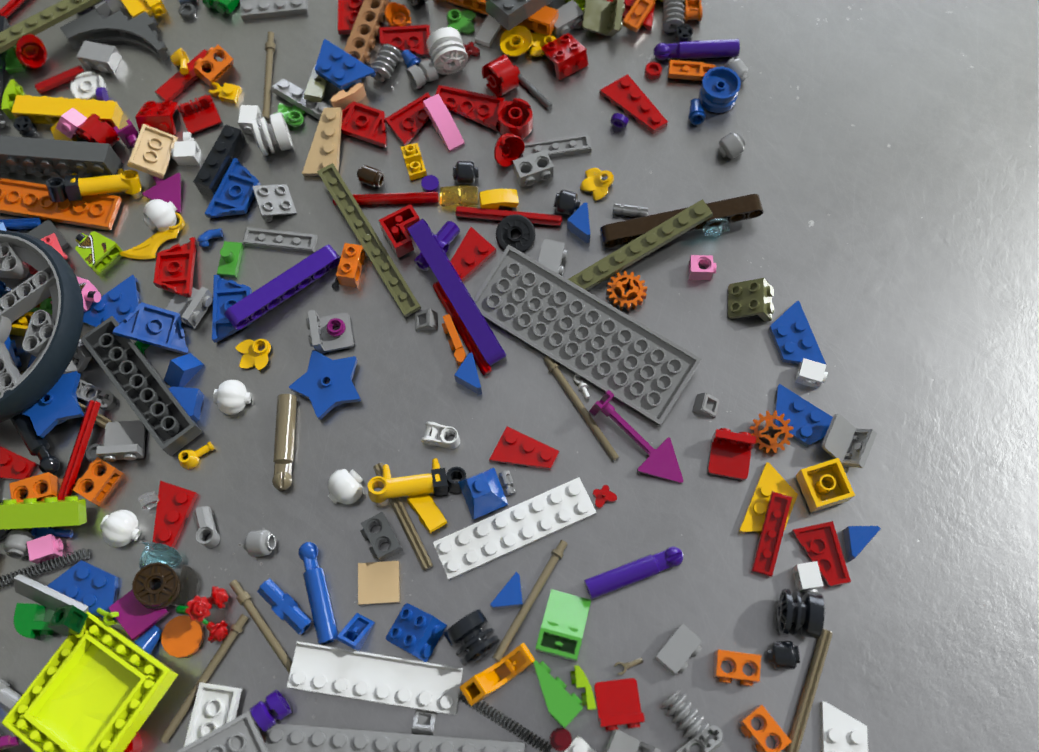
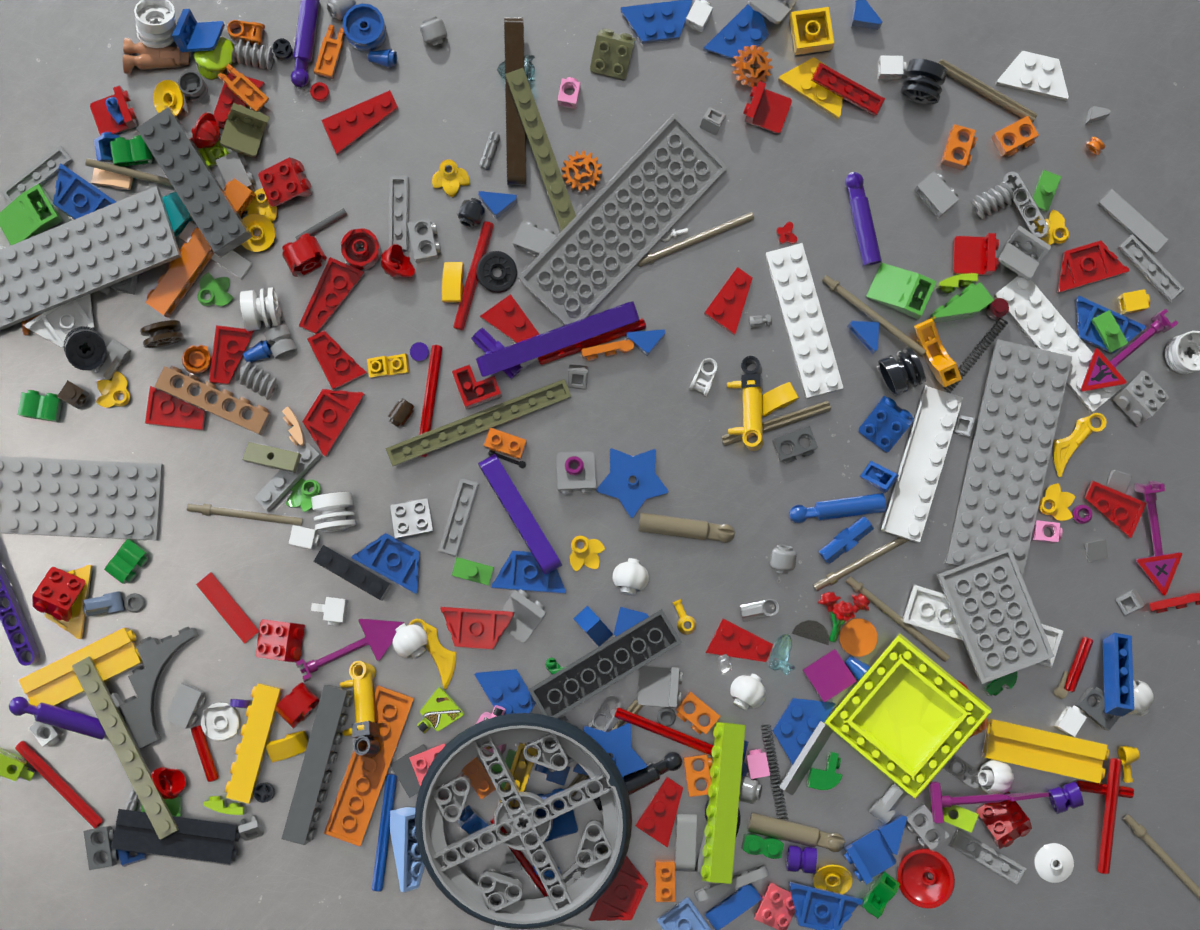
camera: 85 degrees left, 15 degrees up
dark green brick [47,605,89,636] -> none
bright pink brick [56,108,87,139] -> none
lime hand [96,608,119,626] -> none
blue wing [112,302,188,355] -> none
tan tile [127,124,178,179] -> none
dark brown wheel [132,562,181,610] -> none
yellow bar [170,48,190,75] -> none
red hinge [177,94,222,134] -> none
orange brick [194,45,234,87] -> none
blue arm [197,228,223,247] -> none
yellow plate [209,82,242,104] -> none
dark purple wheel [250,690,292,732] -> none
tan wing [302,108,342,176] -> none
blue wing [315,39,376,90] -> none
white plant [328,469,363,505] -> none
tan tile [358,561,400,605] -> none
bright pink slope [423,94,465,152] -> none
clear yellow slope [439,186,478,207] -> none
black head [453,161,479,185] -> none
blue slope [458,467,509,520] -> none
red piece [463,42,480,58] -> none
magenta piece [589,390,684,483] -> none
dark purple tile [610,113,629,128] -> none
dark tan hand [614,658,643,675] -> none
black head [768,641,800,670] -> none
red wing [792,521,851,587] -> none

